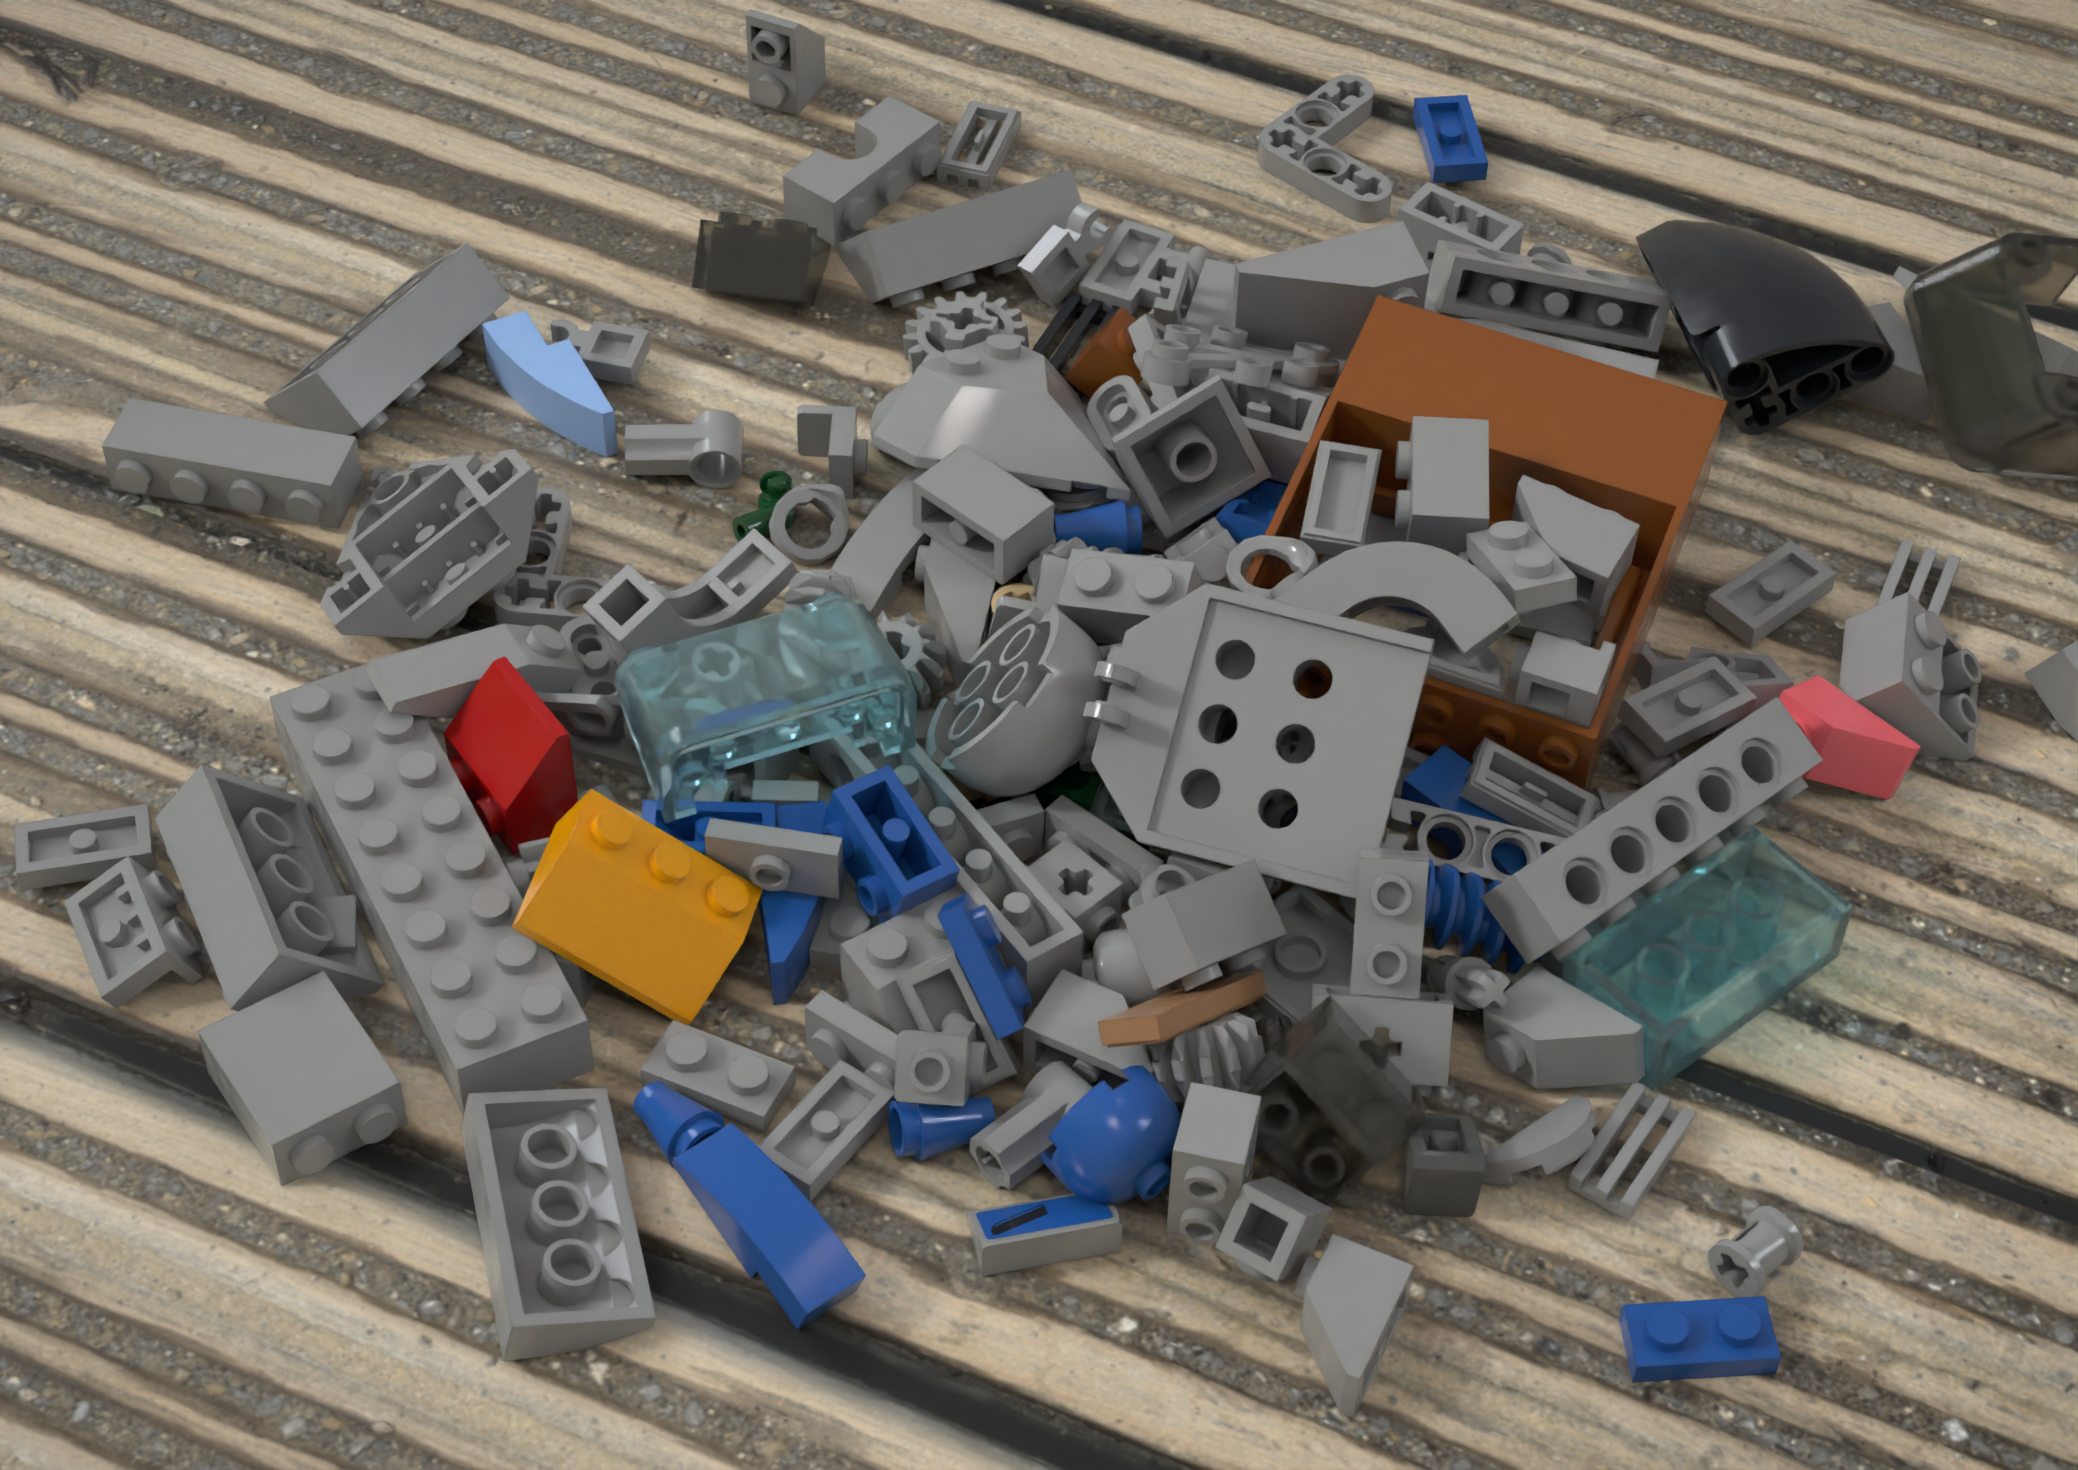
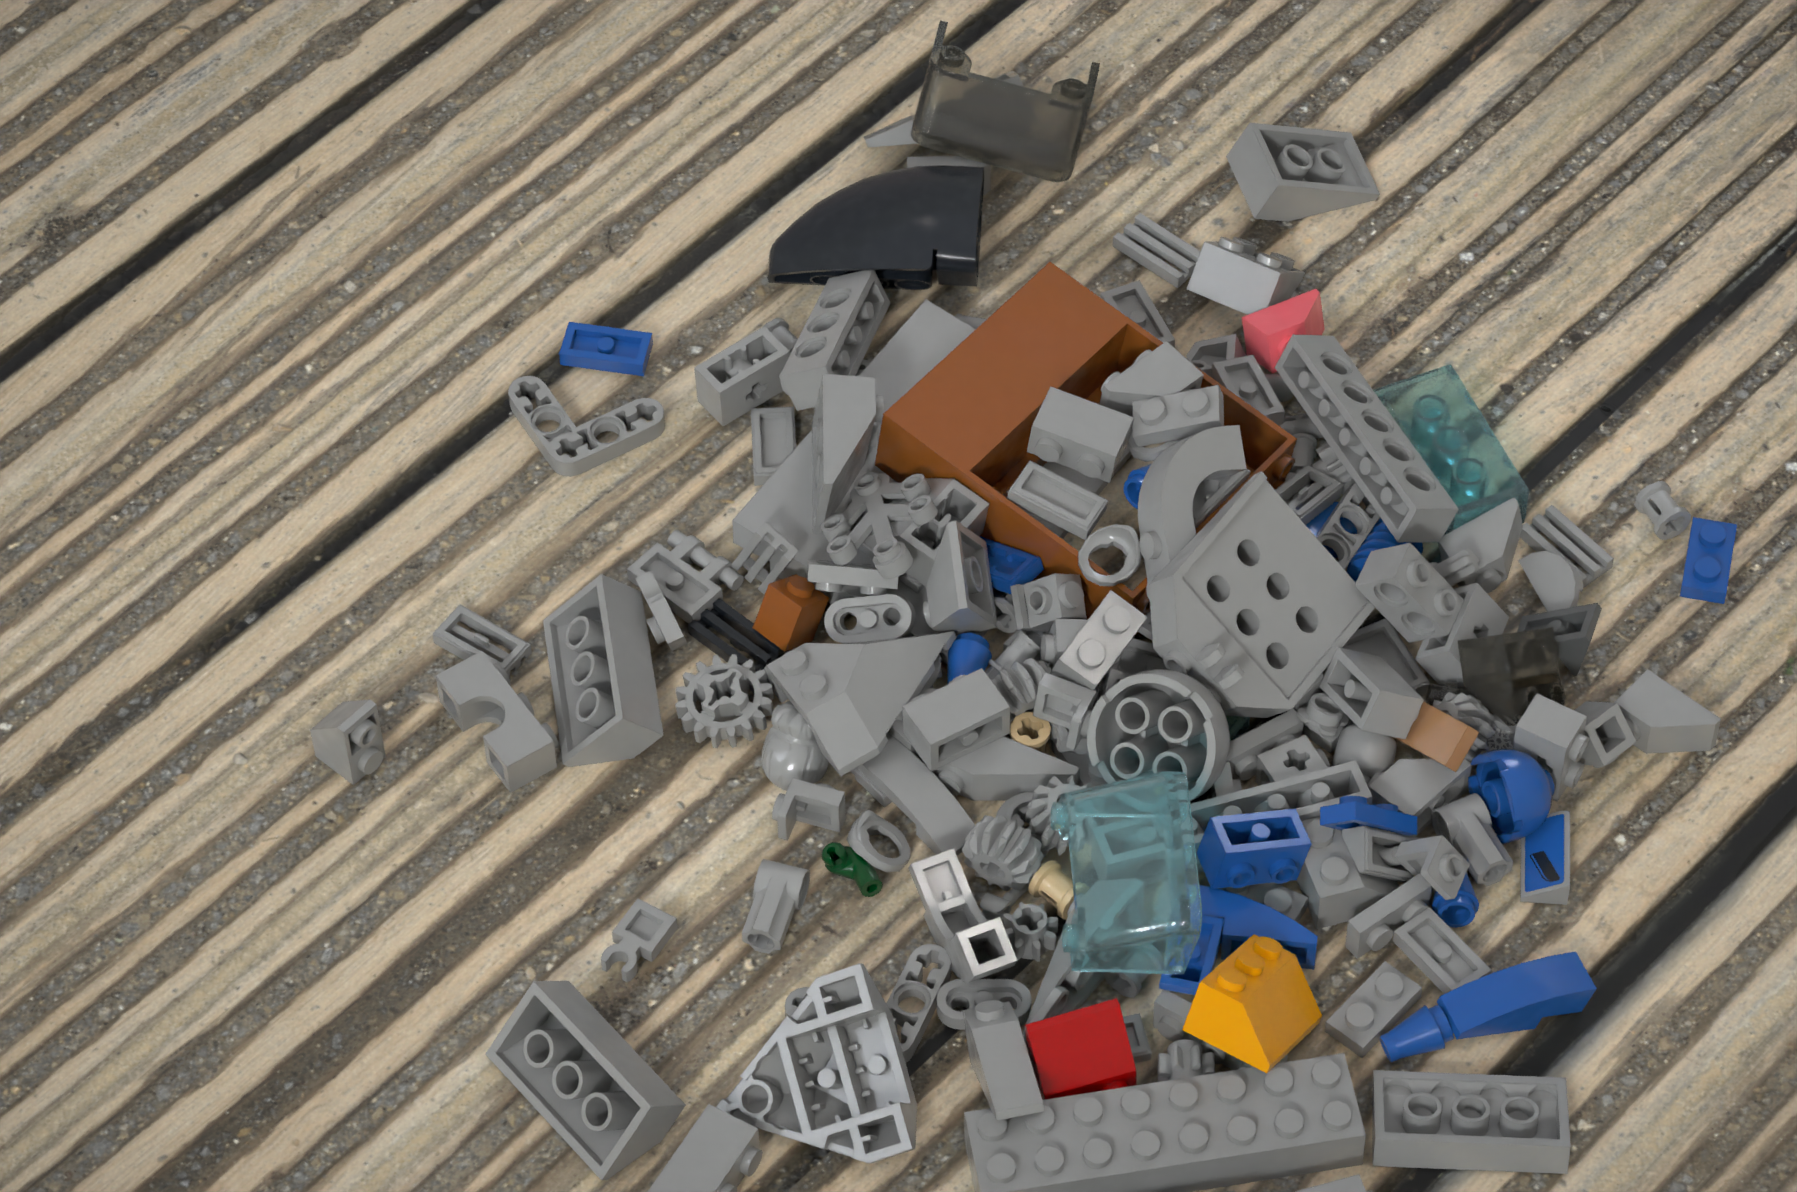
camera: 70 degrees left, 5 degrees up
light blue slope [482,311,618,457] -> none
clear smoke slope [692,211,831,306] -> none
light grey plate [704,818,844,899] -> none
light grey brick [1508,631,1616,729] -> none

